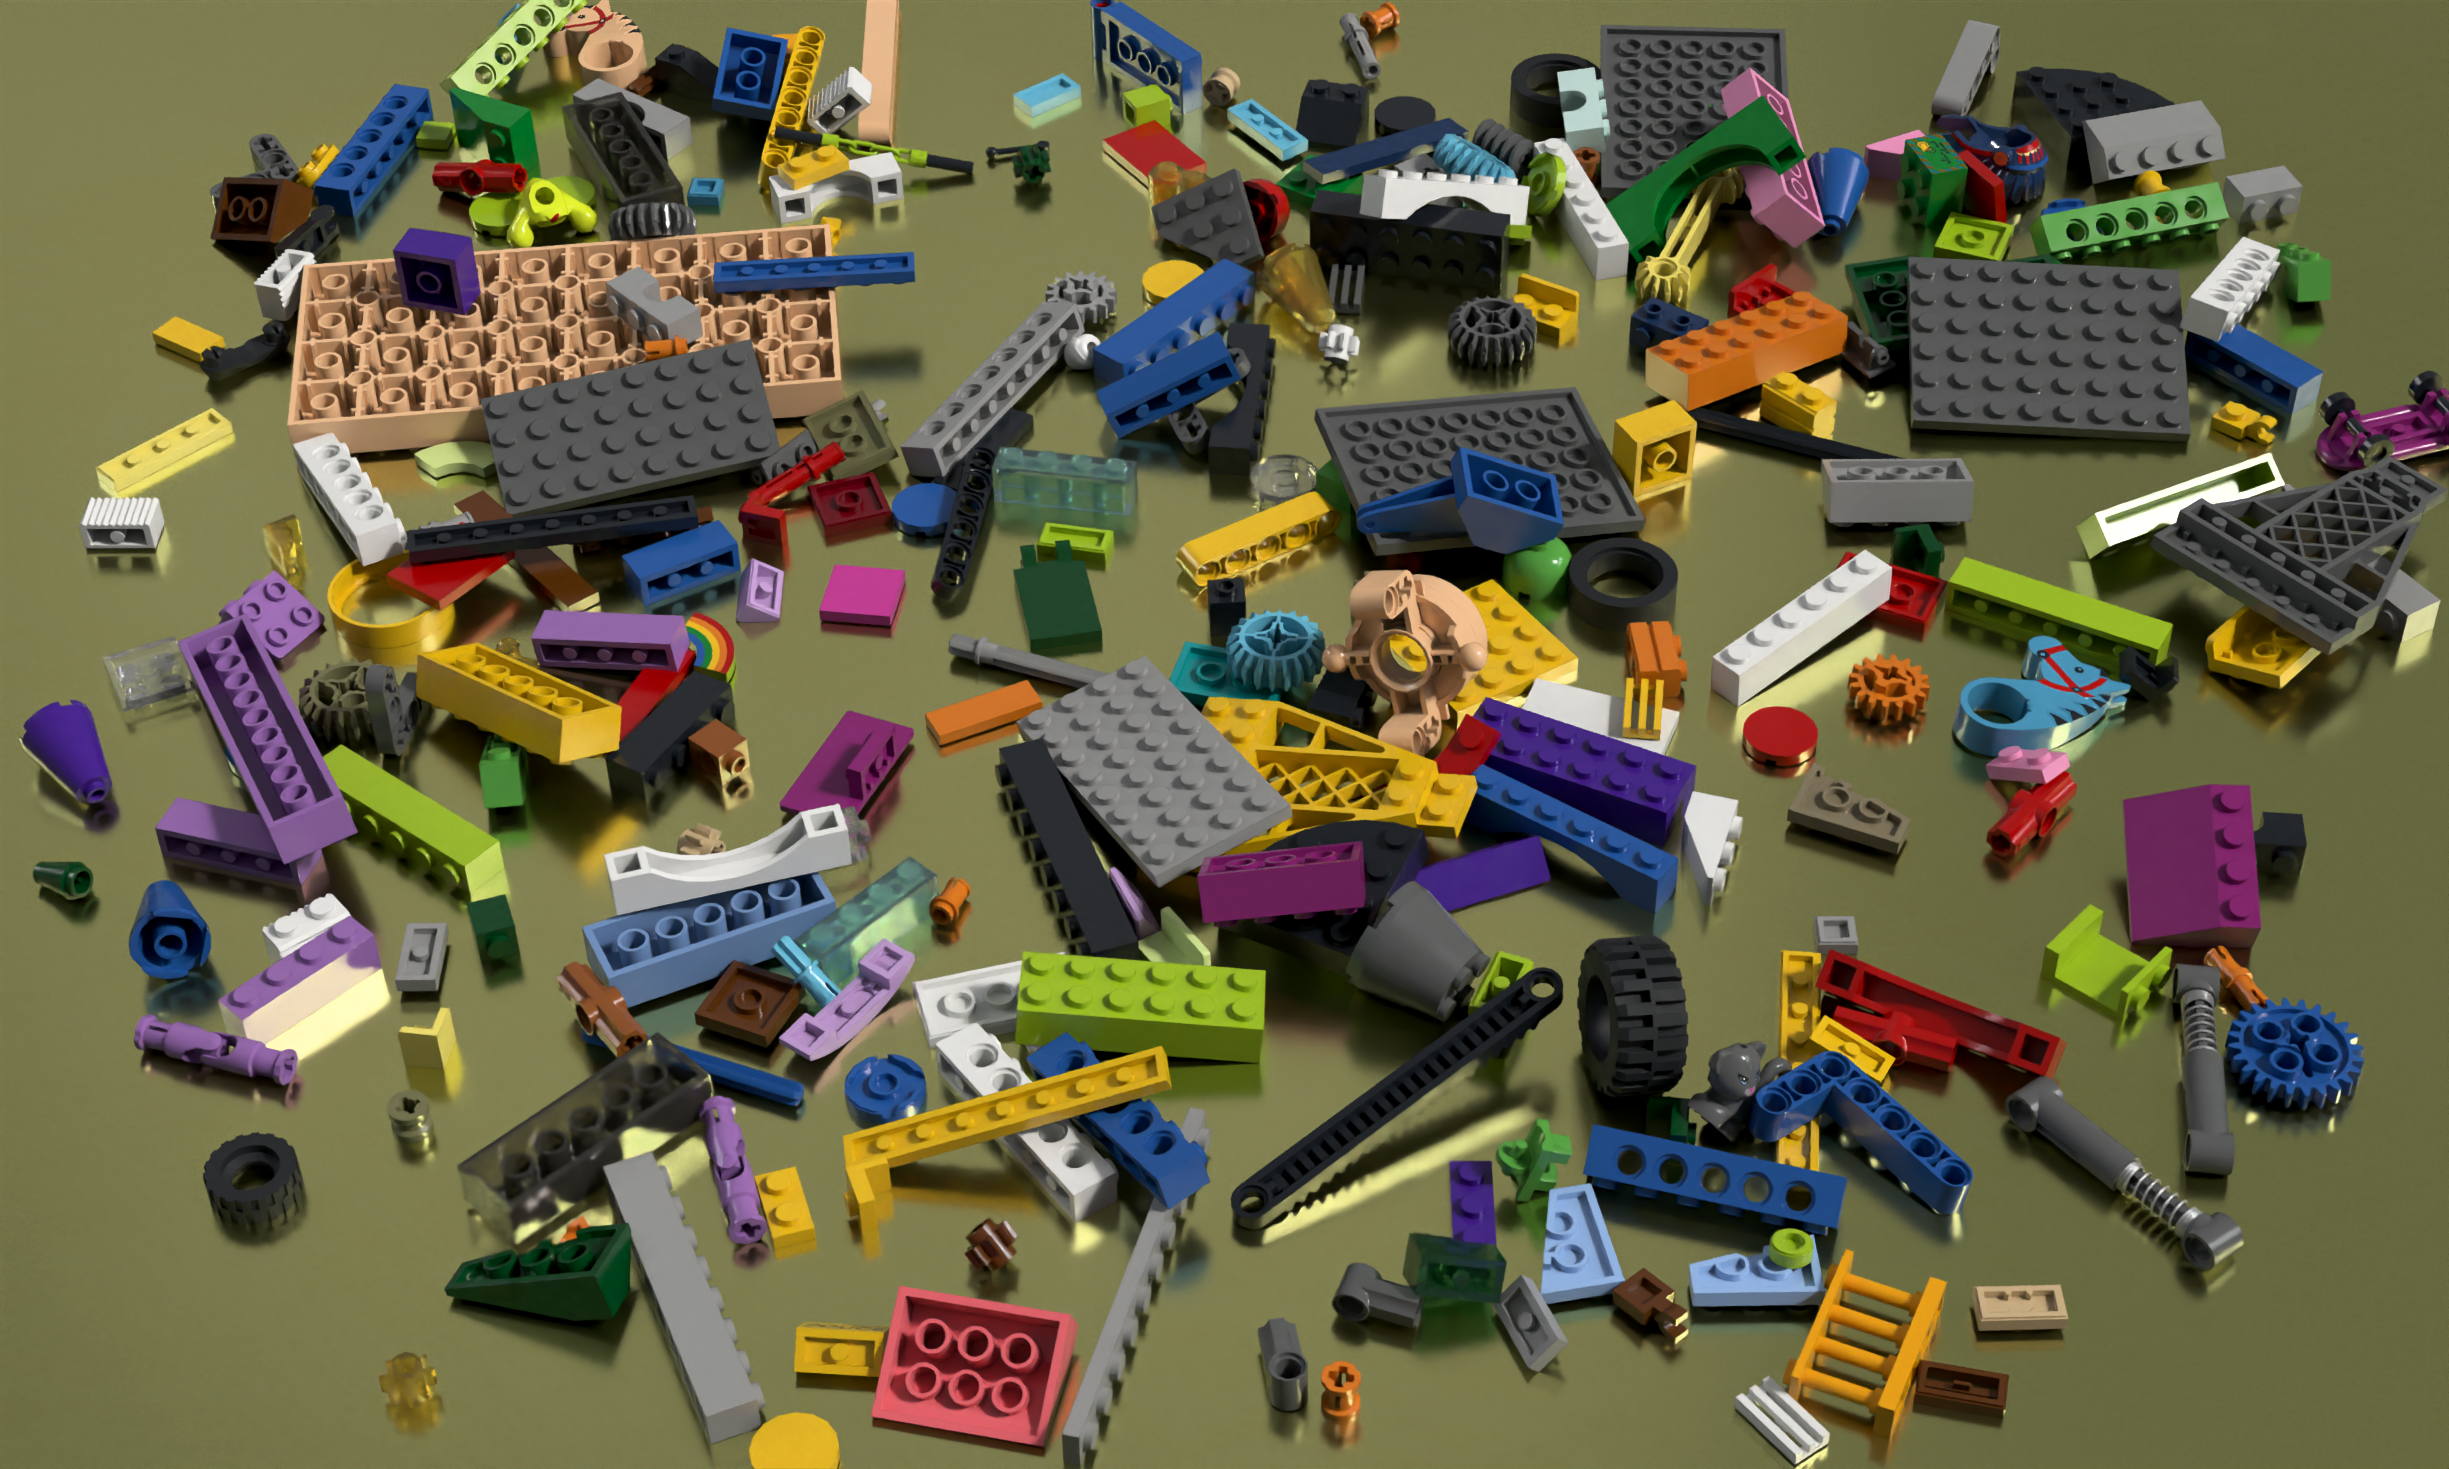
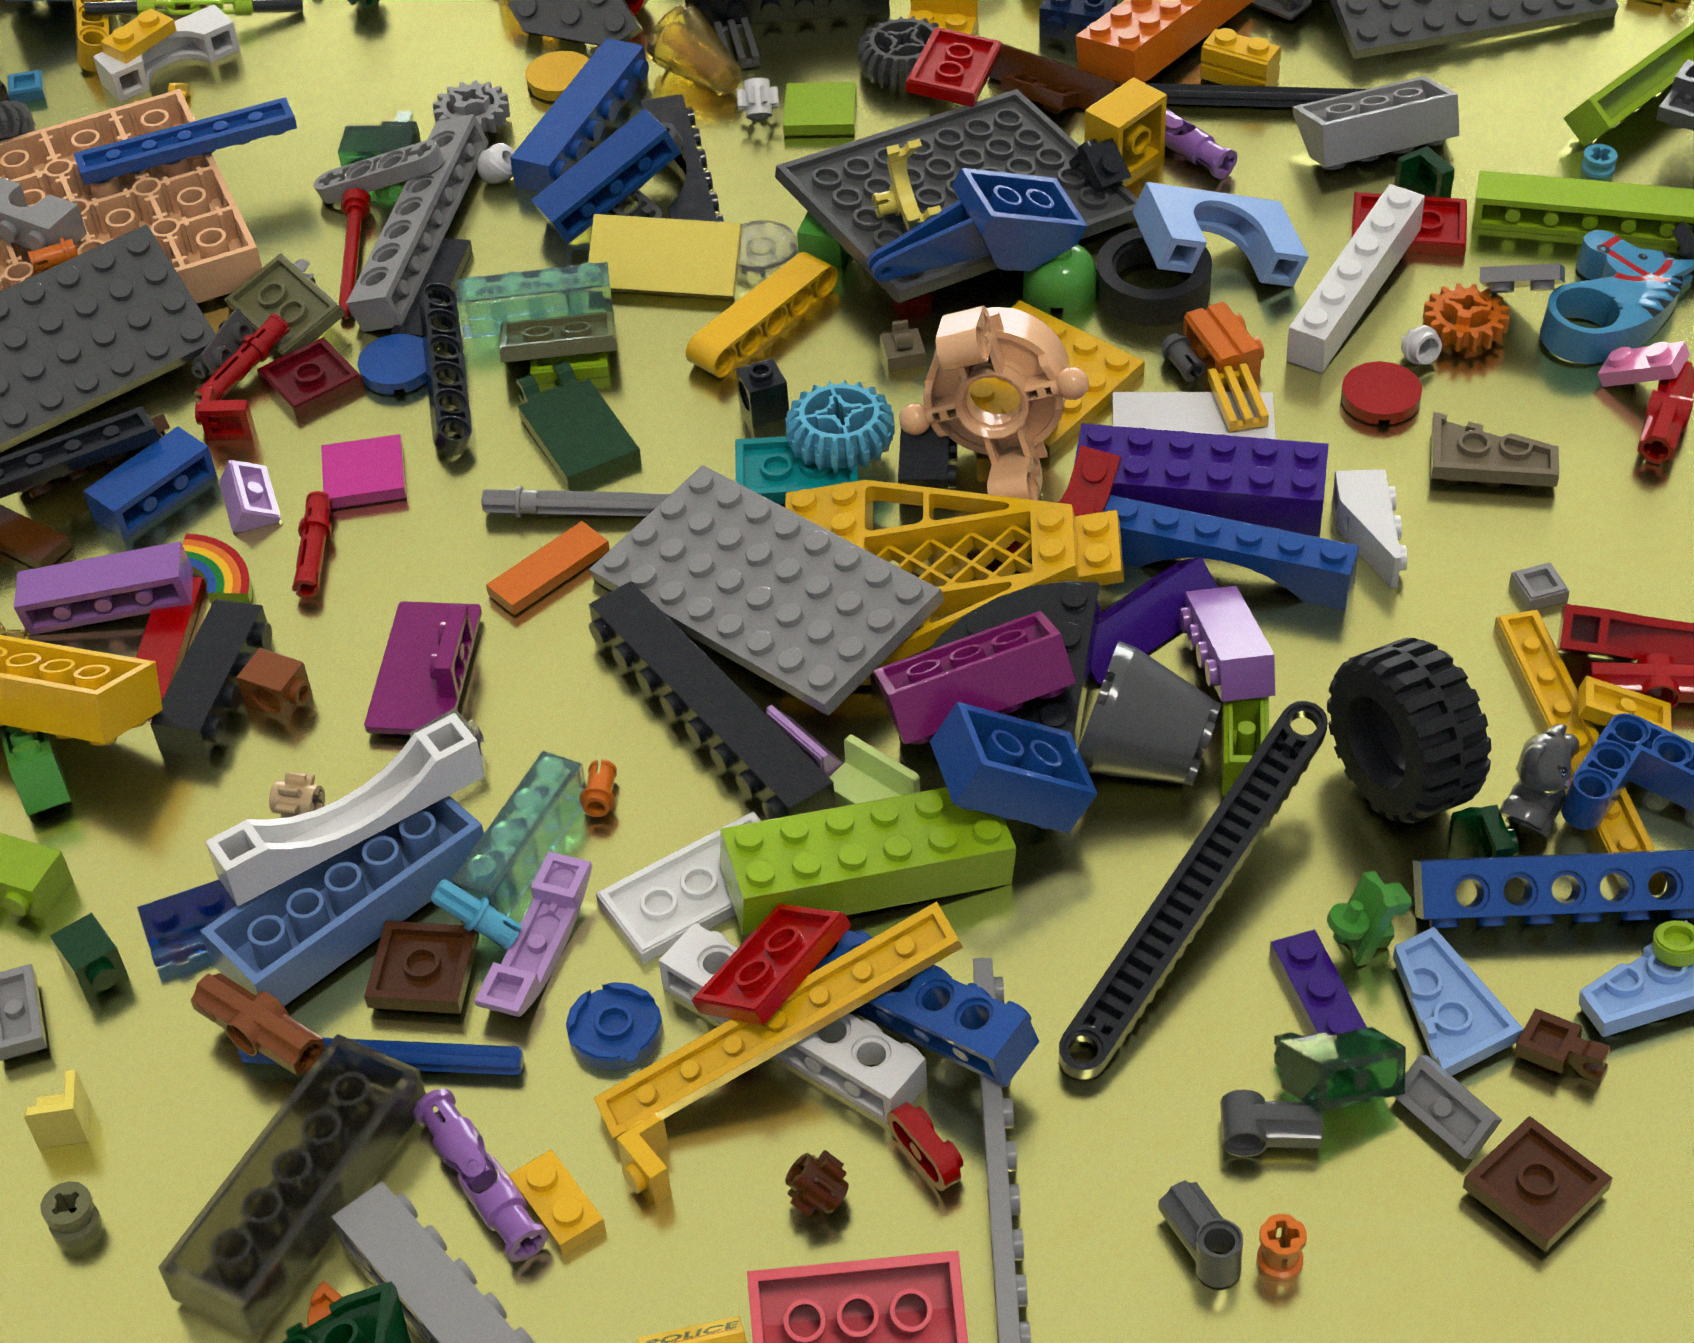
camera: 15 degrees left, 5 degrees up
none -> clear blue plate [137,880,236,969]
none -> red pin [292,491,332,599]
none -> light grey beam [314,140,445,204]
none -> clear green hinge [338,111,421,181]
none -> red piece [339,188,371,319]
none -> olive tile [499,311,617,363]
none -> light yellow tile [585,214,743,300]
none -> red tile [691,904,852,1026]
none -> lime tile [783,82,857,136]
none -> light yellow piece [872,139,941,231]
none -> red plate [887,1102,964,1191]
none -> red tile [905,27,1002,107]
none -> blue brick [930,702,1097,833]
none -> reddish brown bracket [989,43,1118,113]
none -> black bracket [1069,138,1132,193]
none -> light blue arch [1132,182,1309,287]
none -> dark grey pin [1161,333,1206,382]
none -> medium lavender piece [1165,108,1238,180]
none -> medium lavender brick [1179,586,1275,702]
none -> white plate [1401,325,1442,364]
none -> reddish brown plate [1463,1116,1613,1252]
none -> light grey wing [1480,263,1565,293]
none -> medium azure bush [1581,144,1618,179]

